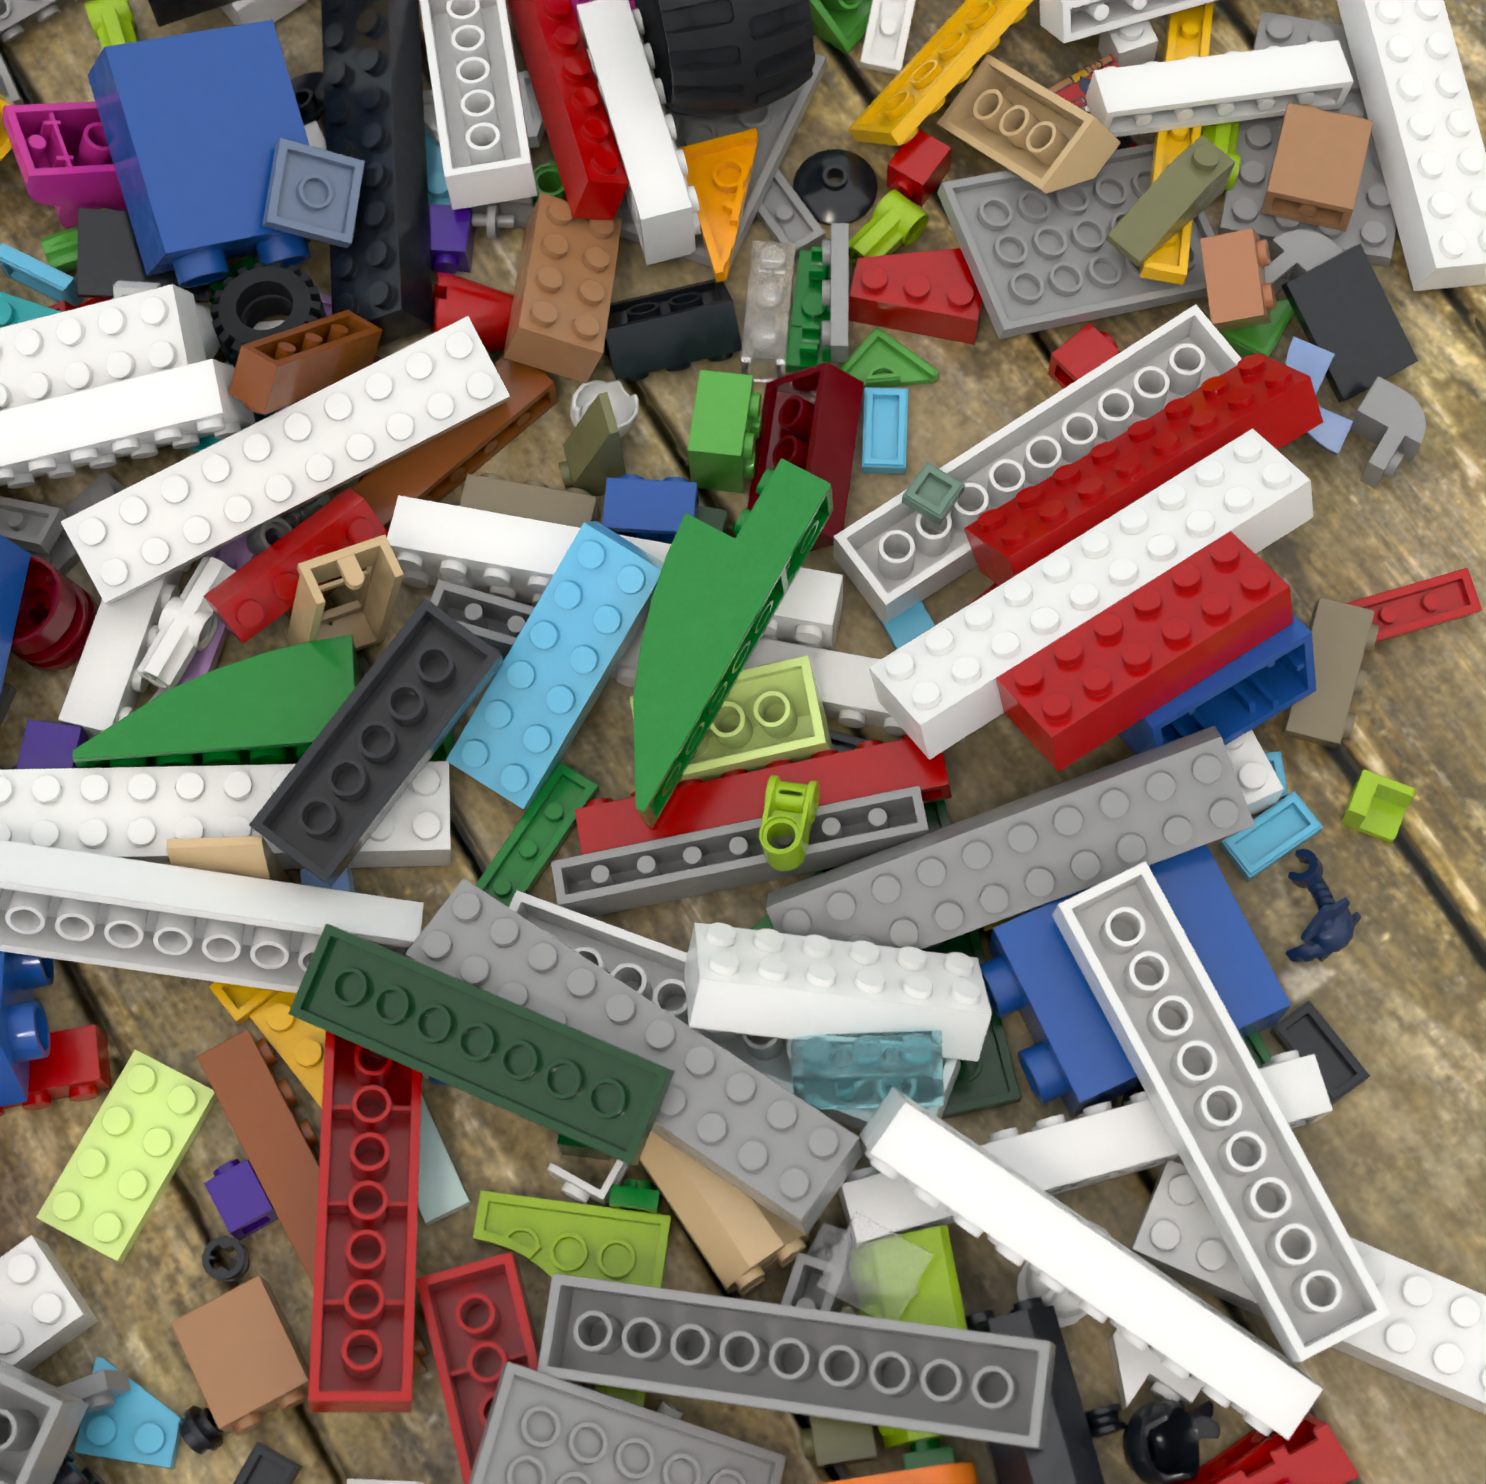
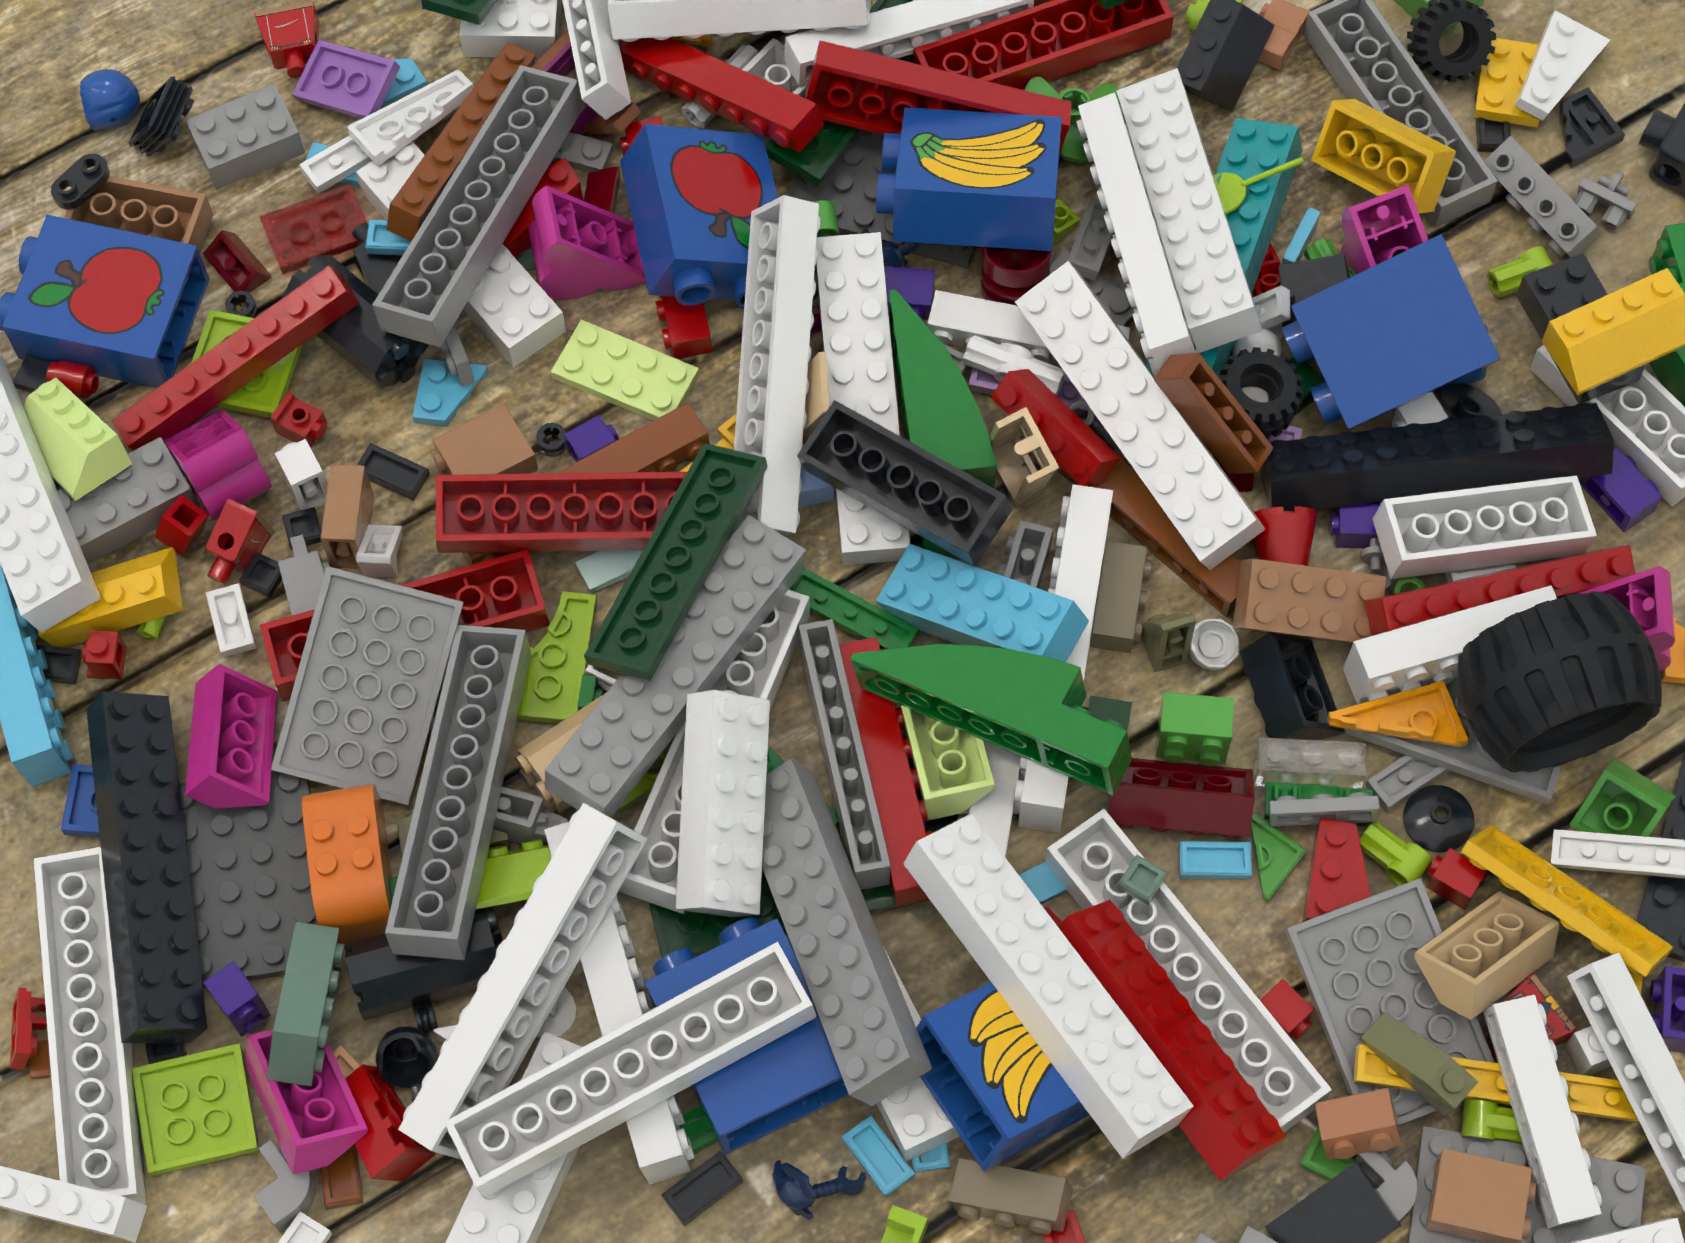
camera: 85 degrees right, 5 degrees down
black plate [178,1406,223,1454] -> none
sand blue plate [262,138,365,248] -> none
blue brick [602,474,699,544] -> none
lime piece [759,775,820,871] -> none
clear light blue brick [792,1030,945,1110] -> none
clear piece [817,1212,933,1321] -> none
red brick [996,531,1293,772] -> none
medium blue brick [1285,336,1353,456] -> none

